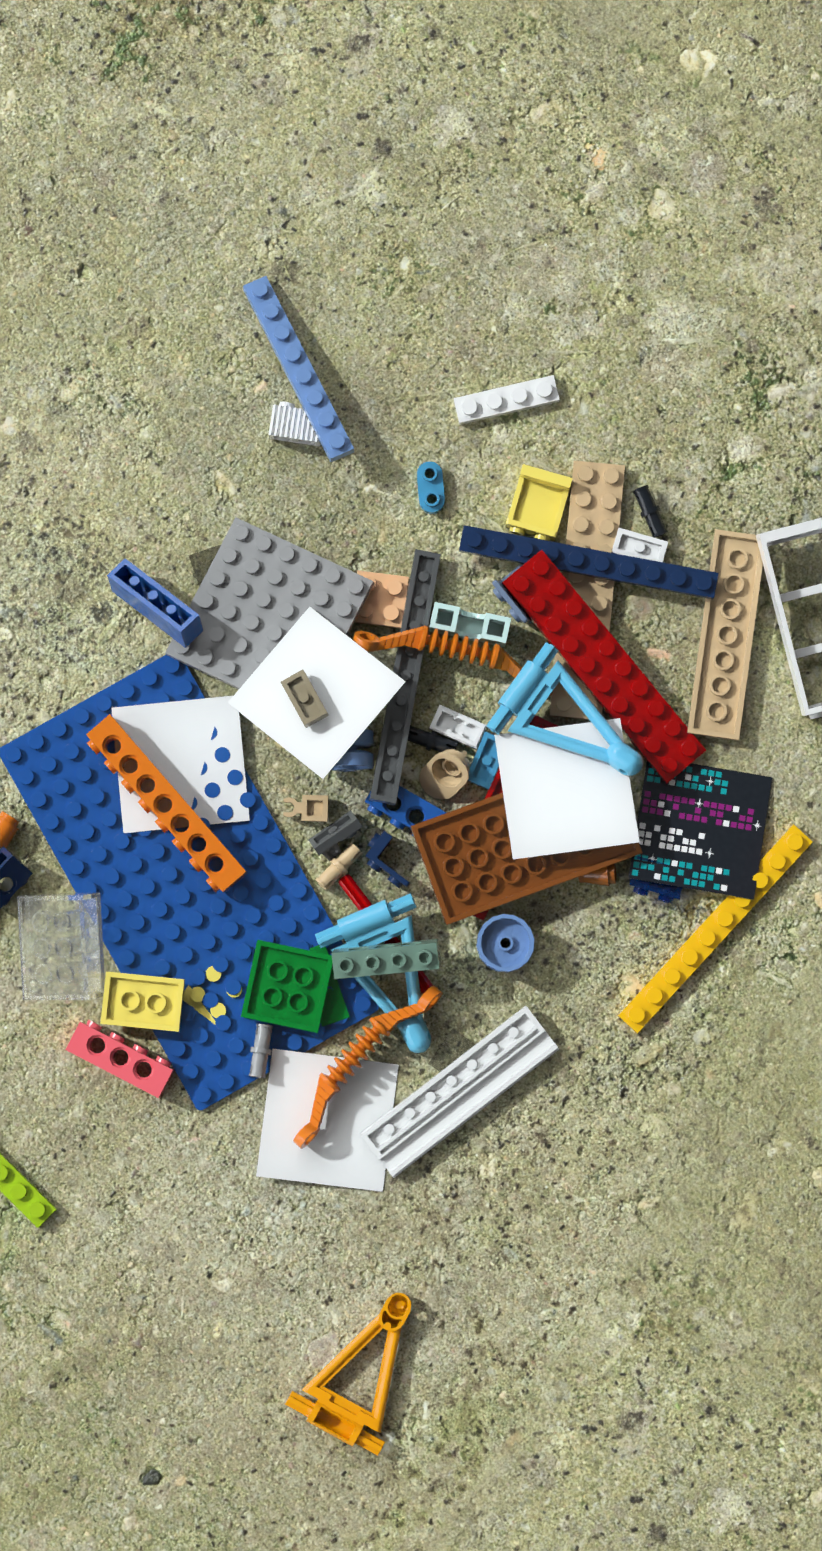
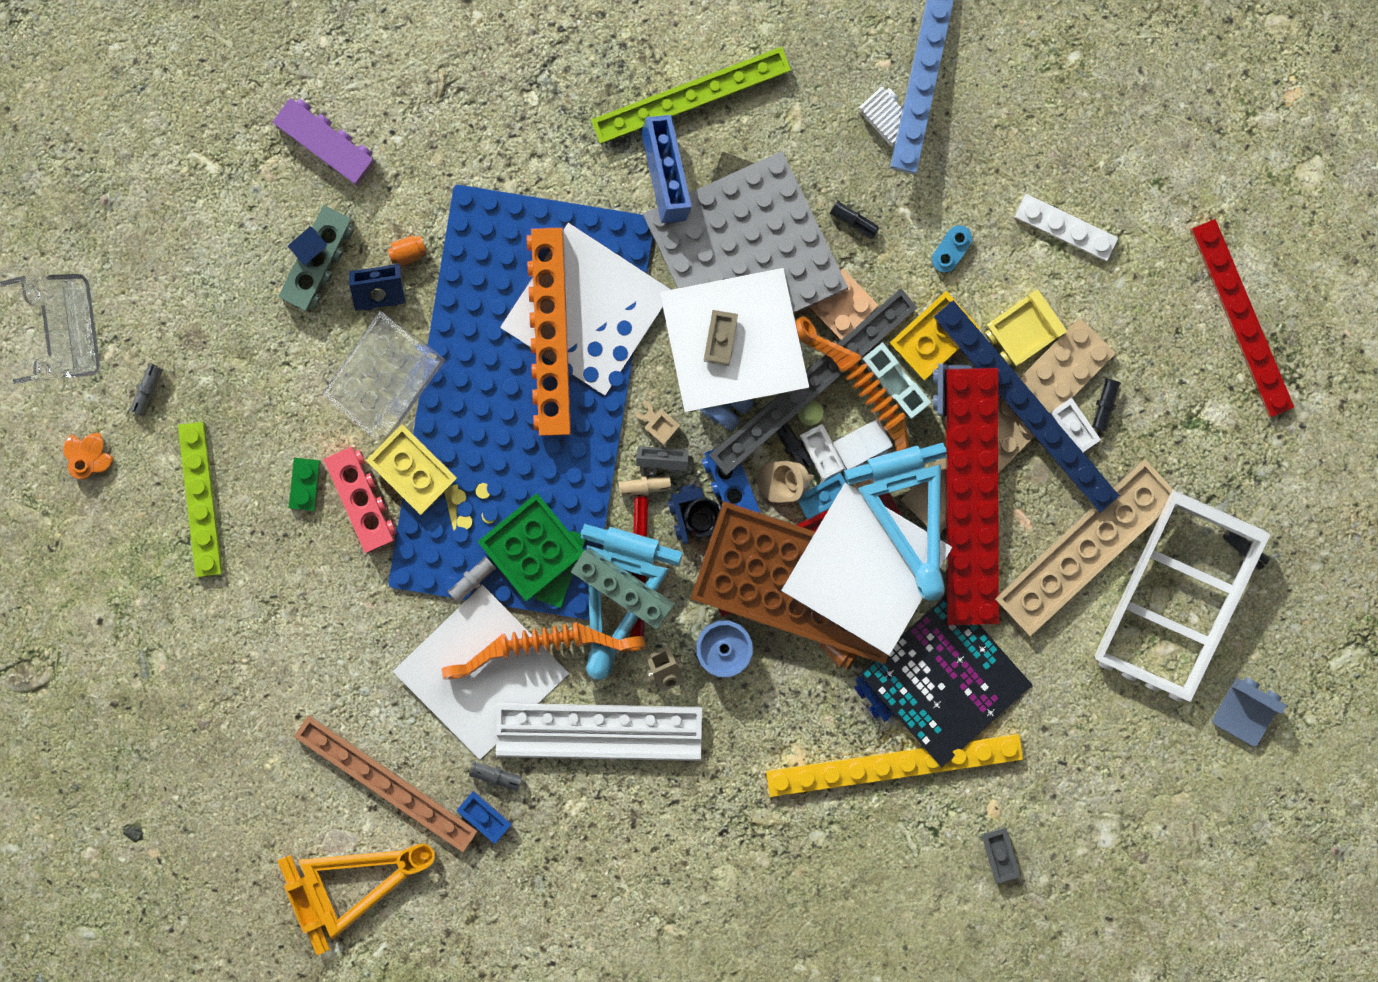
camera: 40 degrees right, 5 degrees up
none -> green plate [288,457,321,511]
none -> nougat plate [294,715,478,852]
none -> blue plate [456,790,512,844]
none -> dark grey pin [469,761,522,792]
none -> lime plate [591,46,791,145]
none -> dark tan brick [645,646,685,692]
none -> black hair [683,498,720,538]
none -> yellowish green plate [798,400,823,426]
none -> black axle [830,200,879,239]
none -> white brick [833,419,893,470]
none -> yellow plate [889,291,981,381]
none -> red plate [1190,218,1294,417]

